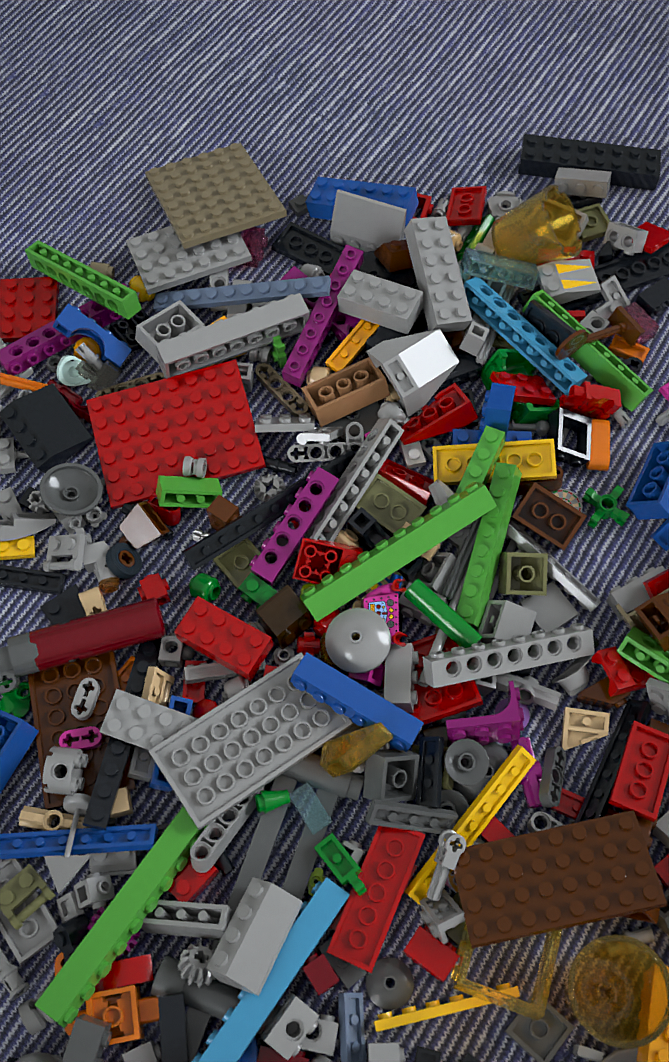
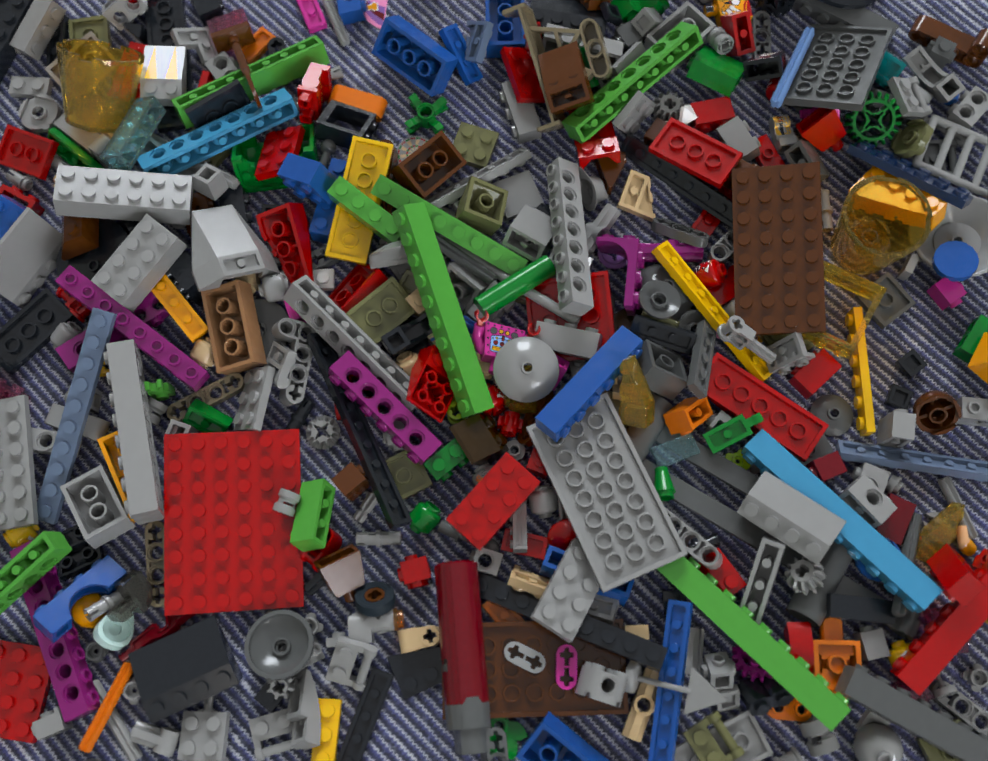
camera: 75 degrees left, 10 degrees up
none -> light grey plate [8,76,53,98]
none -> green slope [183,399,233,433]
none -> light grey pin [356,530,402,547]
none -> olive plate [453,121,499,169]
none -> orange brick [663,396,713,436]
none -> red head [694,259,727,289]

